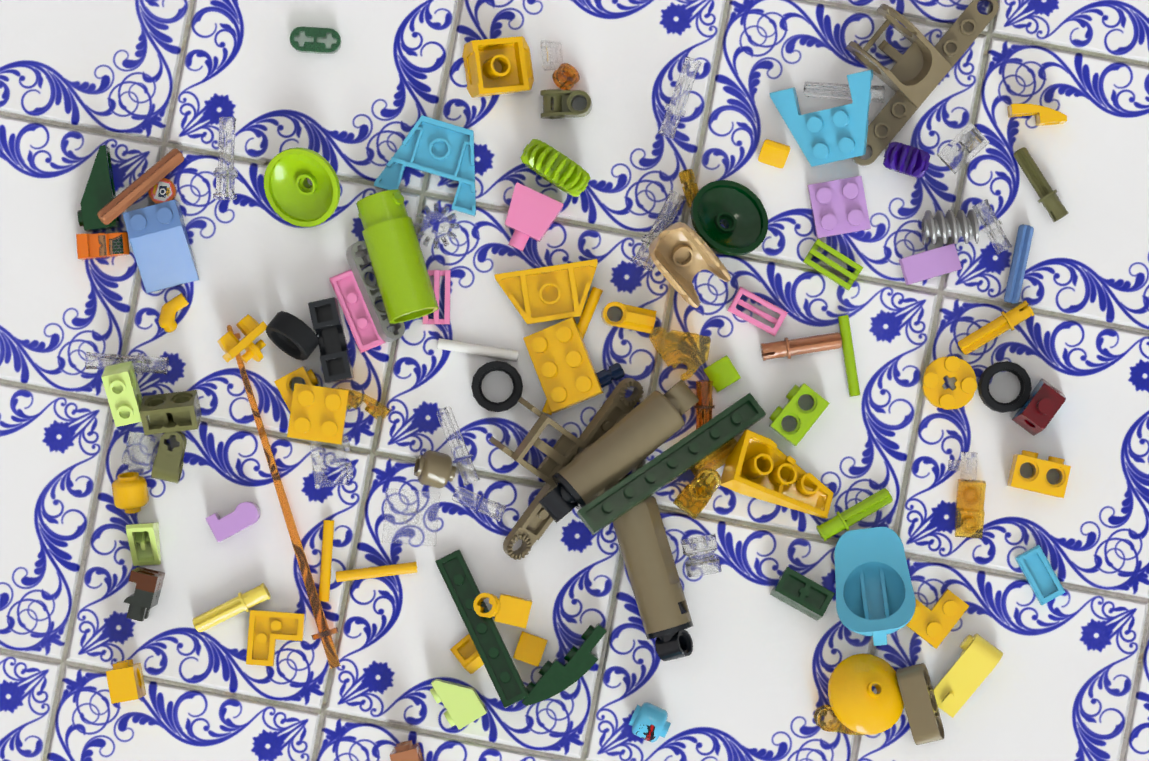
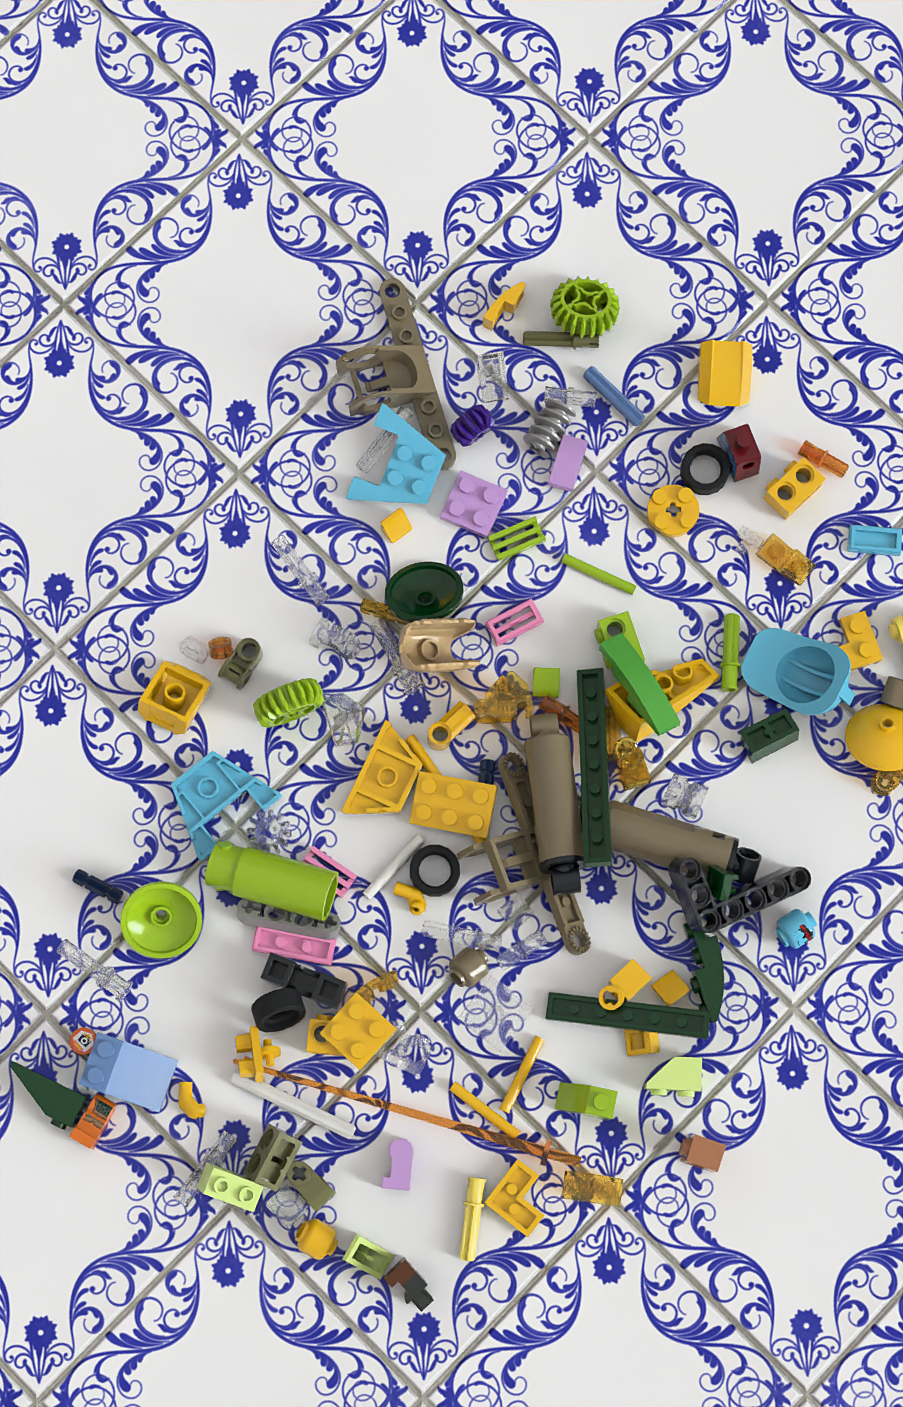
camera: 60 degrees left, 10 degrees down
nougat axle [97,148,184,225] -> none
yellow brick [106,659,146,704] -> none
clear green beam [290,27,342,54] -> none
bright pink torso [505,182,564,251] -> none
nougat axle [761,332,842,361] -> none
yellow axle [958,300,1034,355] -> none
none -> dark blue axle [72,869,123,904]
none -> white axle [230,1069,356,1139]
none -> clear leg [309,617,361,660]
none -> clear slope [322,693,367,747]
none -> yellow arm [393,881,426,916]
none -> clear slope [497,892,534,931]
none -> lime gear [550,276,620,339]
none -> lime slope [555,1082,618,1121]
none -> clear yellow slope [562,1171,623,1207]
none -> bright green slope [599,633,681,736]
none -> black beam [668,858,811,933]
none -> yellow slope [698,340,753,407]
none -> dark green tile [706,865,739,901]
none -> clear orange axle [798,440,849,478]

